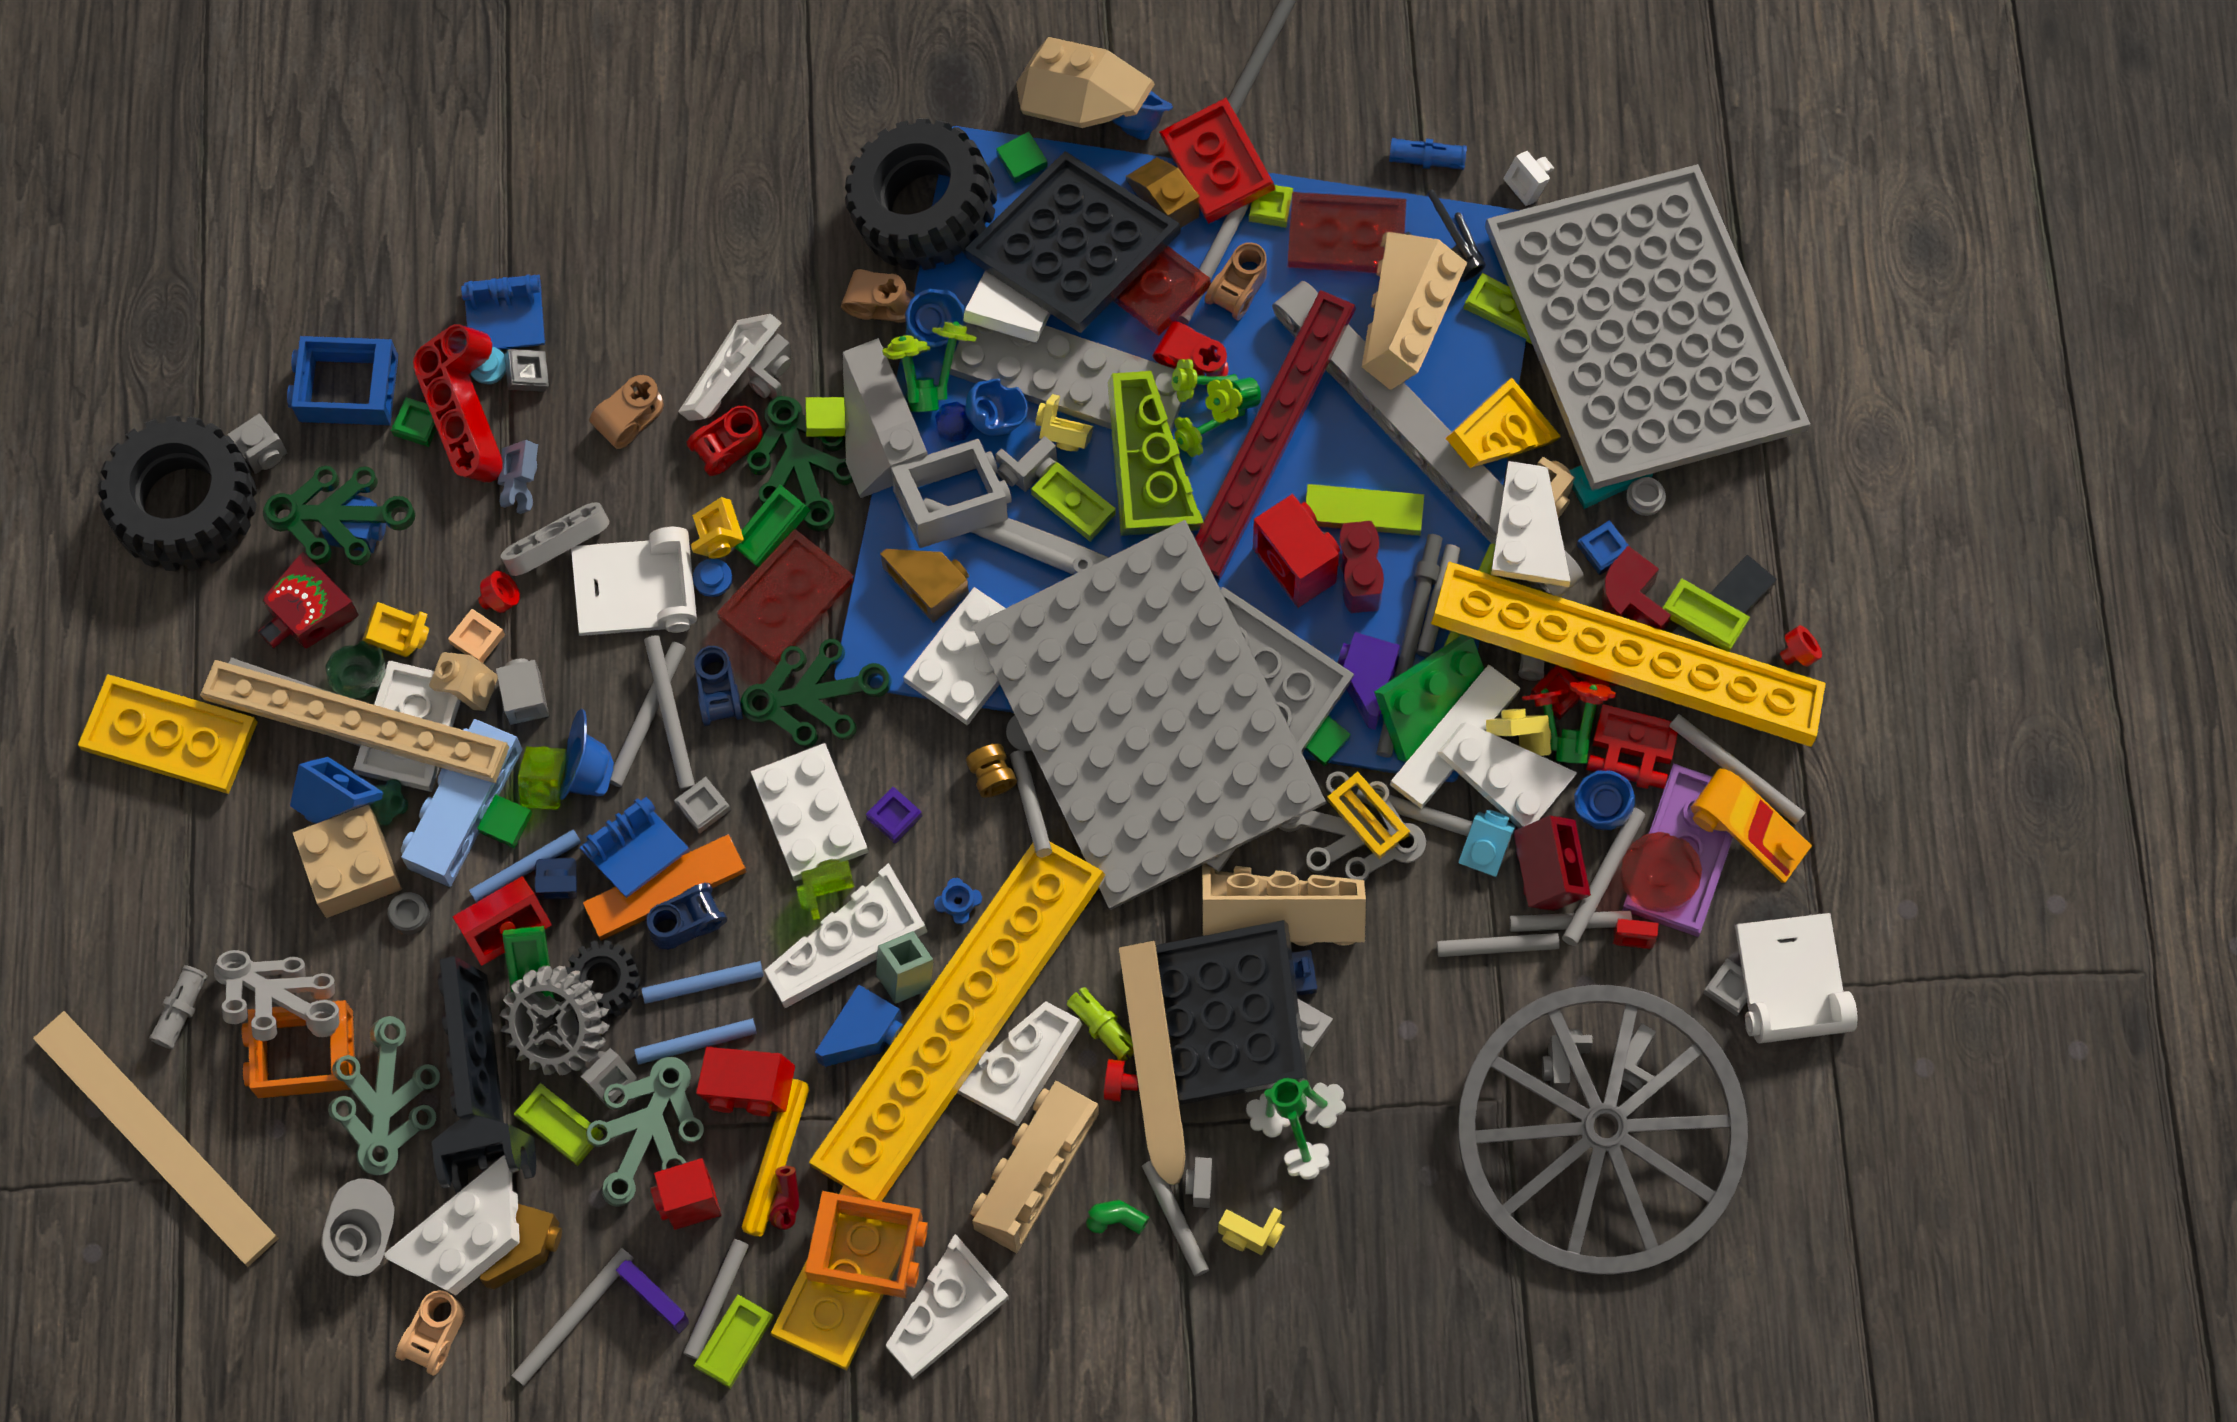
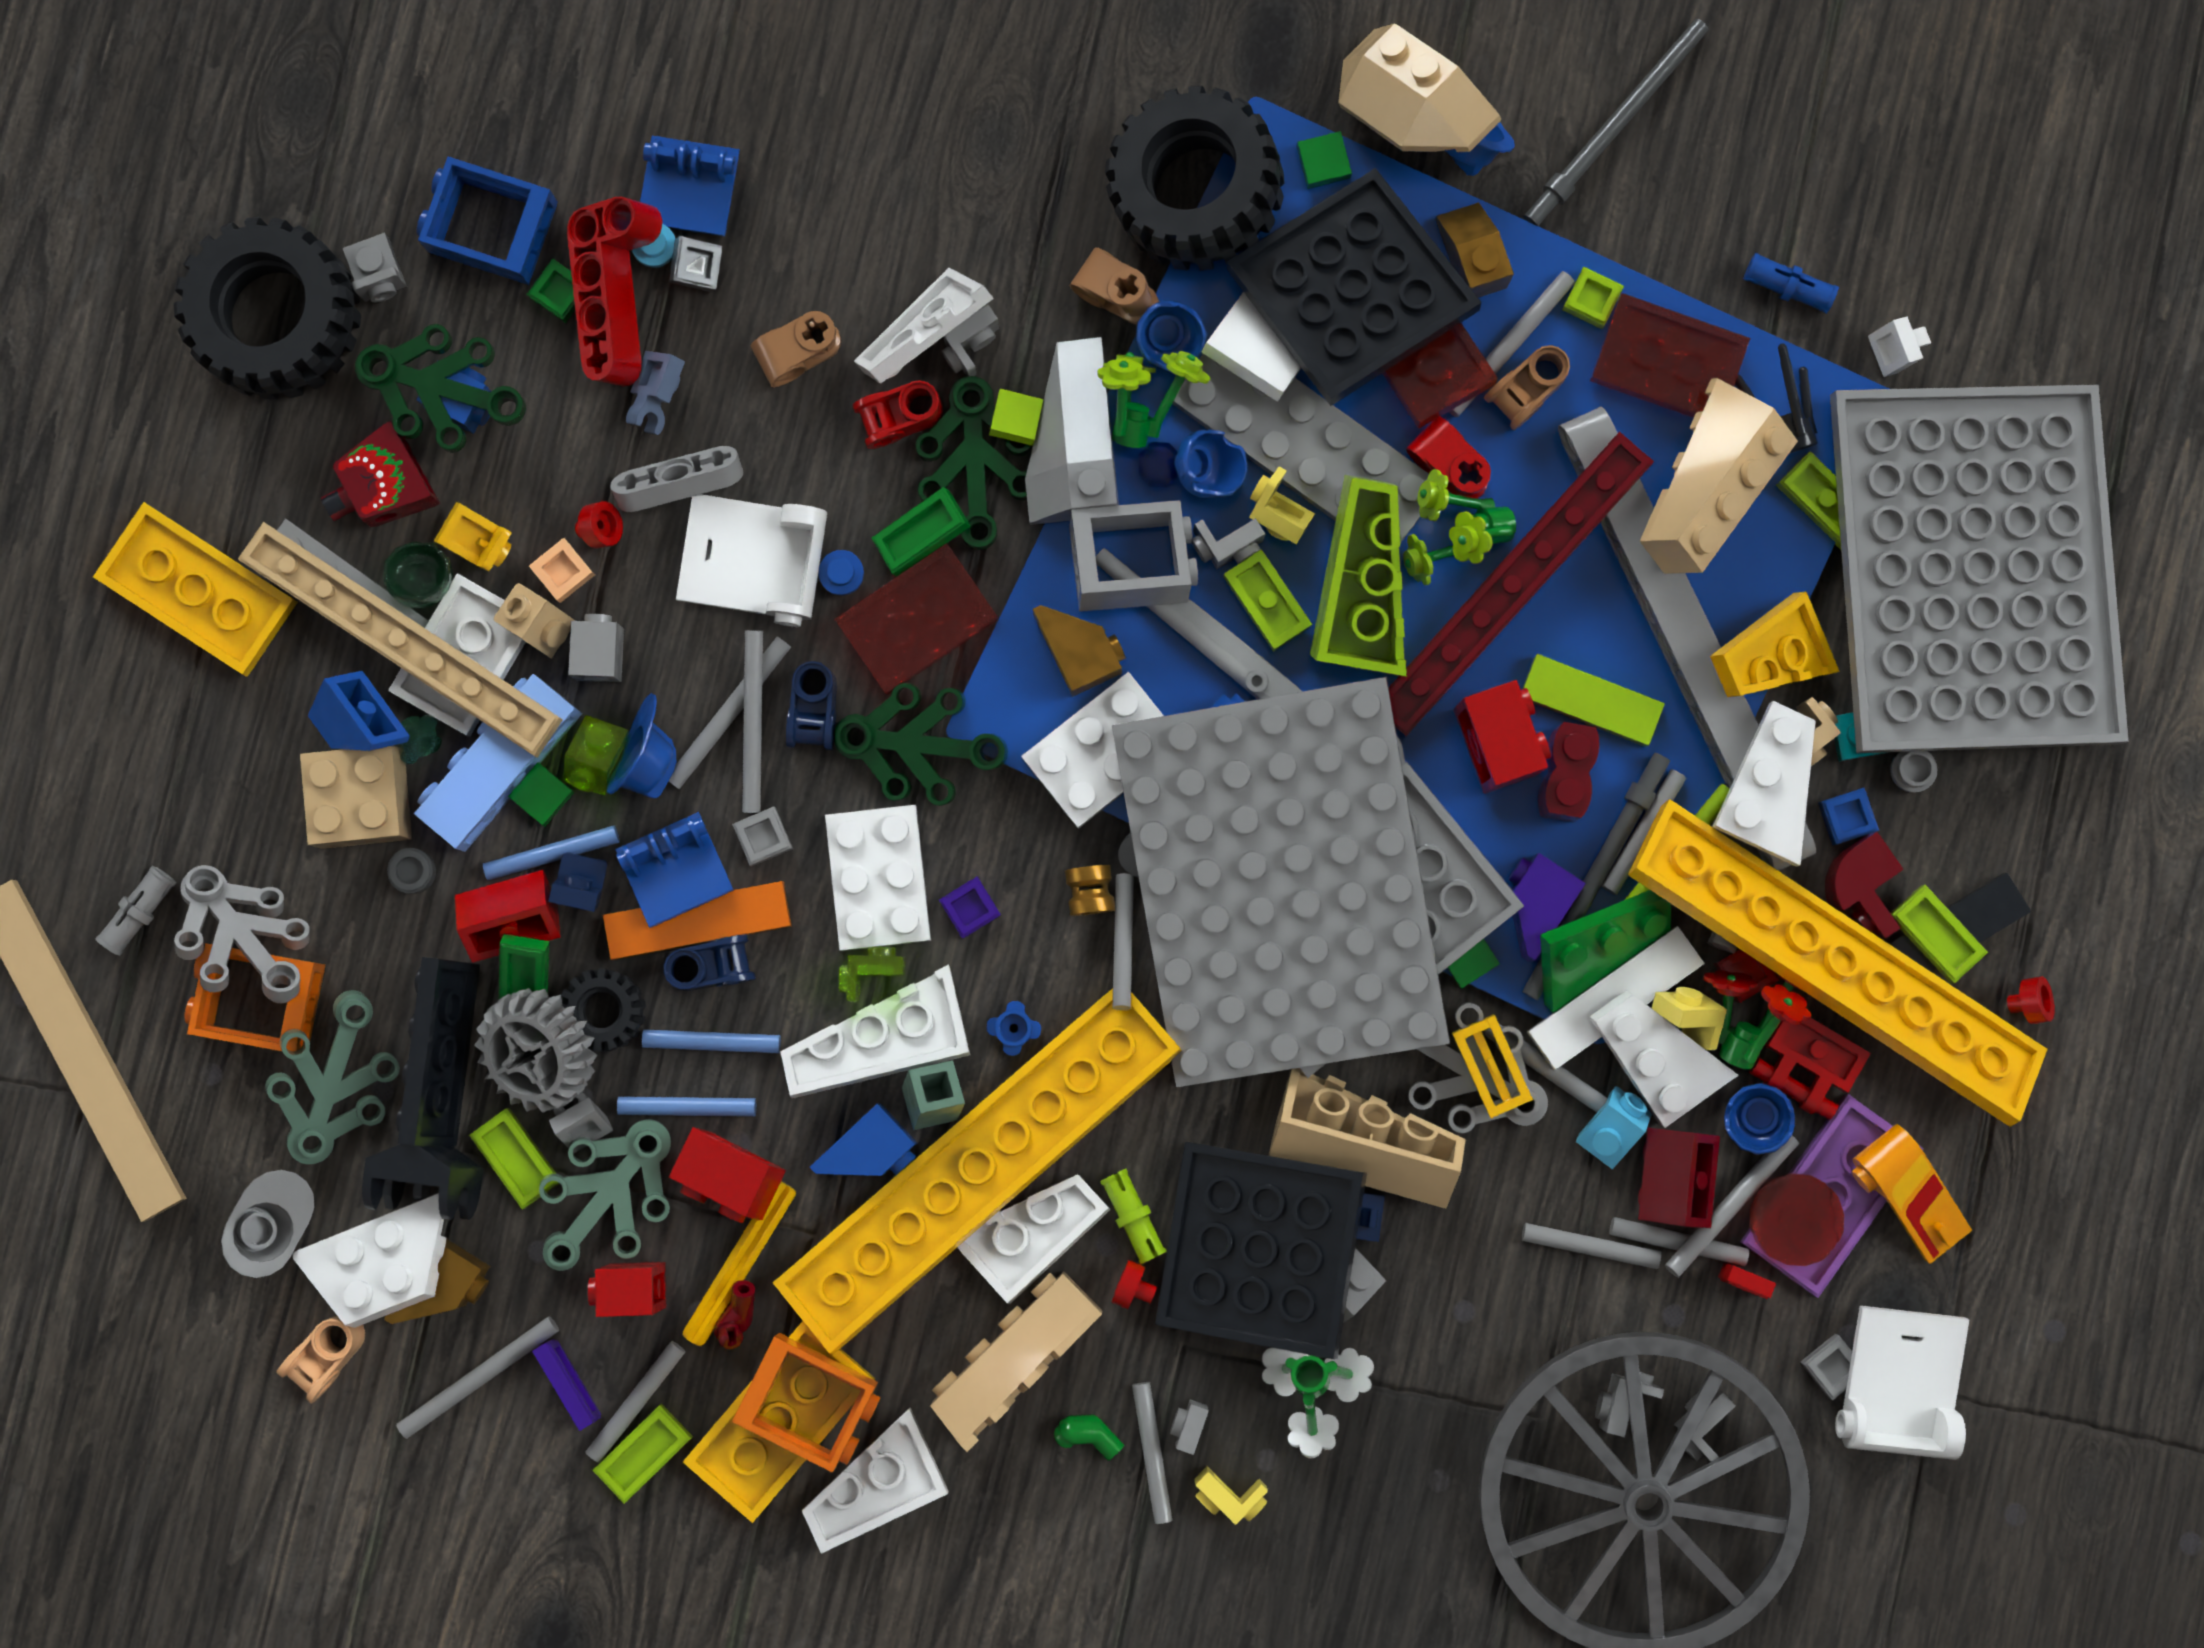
camera: 15 degrees right, 15 degrees up
yellow bracket [691,497,744,559] -> none
tan piece [1119,941,1185,1185] -> none
red tile [1159,98,1276,224] -> none
light grey bar [1669,714,1805,825] -> none

